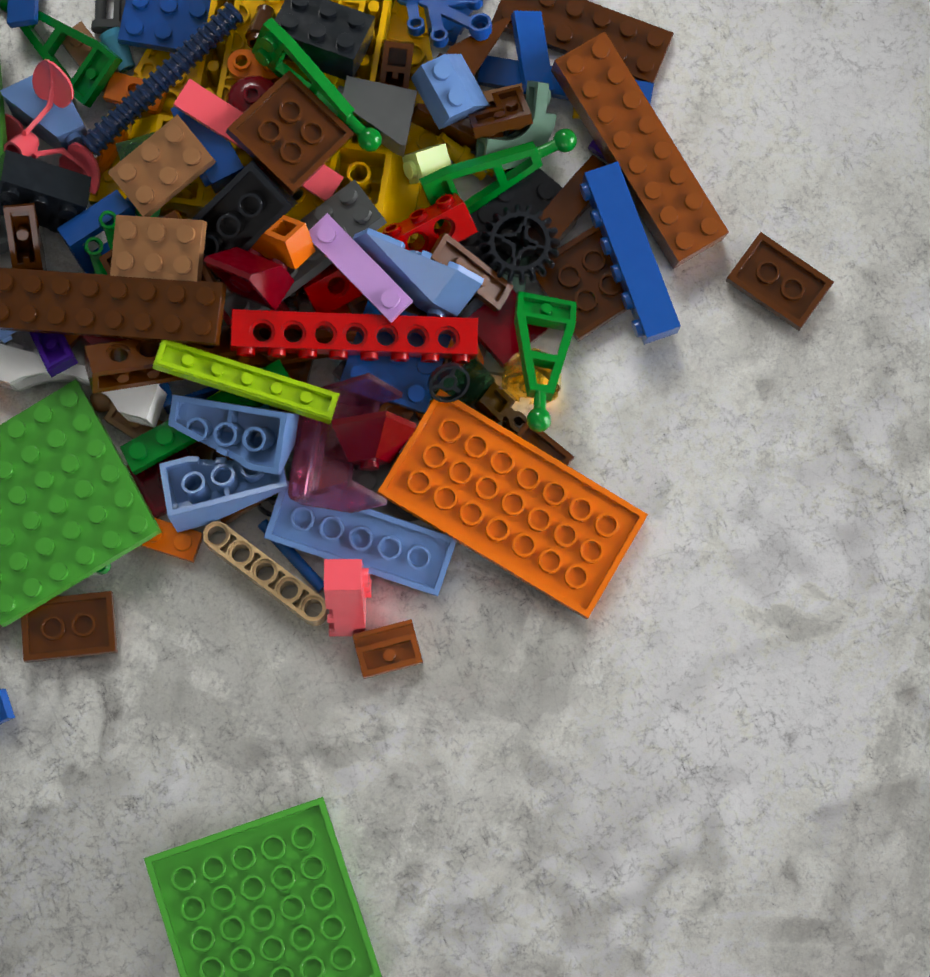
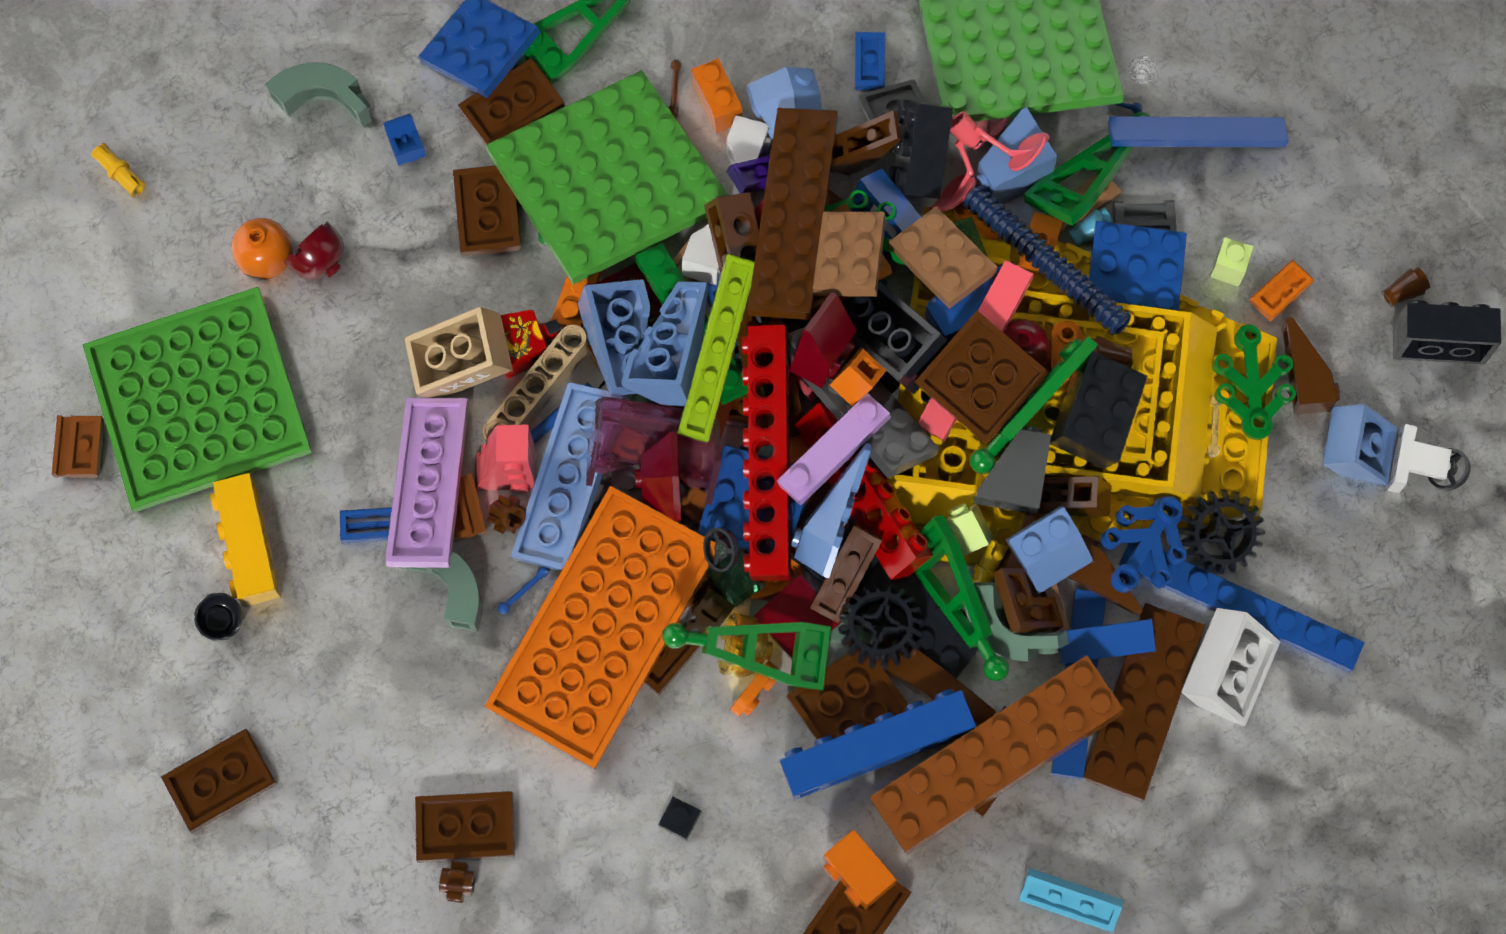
camera: 90 degrees right, 5 degrees down
none -> reddish brown tile [160,728,278,833]
none -> black hair [194,593,242,641]
none -> yellow brick [210,473,281,607]
none -> orange cylinder [231,218,294,280]
none -> dark red cylinder [284,221,344,280]
none -> blue tile [340,507,392,543]
none -> lavender plate [385,398,469,568]
none -> sand green arch [398,550,482,632]
none -> tan brick [404,307,513,398]
none -> reddish brown plate [415,791,515,863]
none -> reddish brown gear [439,861,476,903]
none -> reddish brown gear [487,495,526,534]
none -> blue hinge [498,567,550,614]
none -> red torso [501,310,561,380]
none -> black plate [658,796,702,841]
none -> orange plate [729,660,778,717]
none -> orange brick [823,829,897,910]
none -> medium azure plate [1019,868,1124,932]

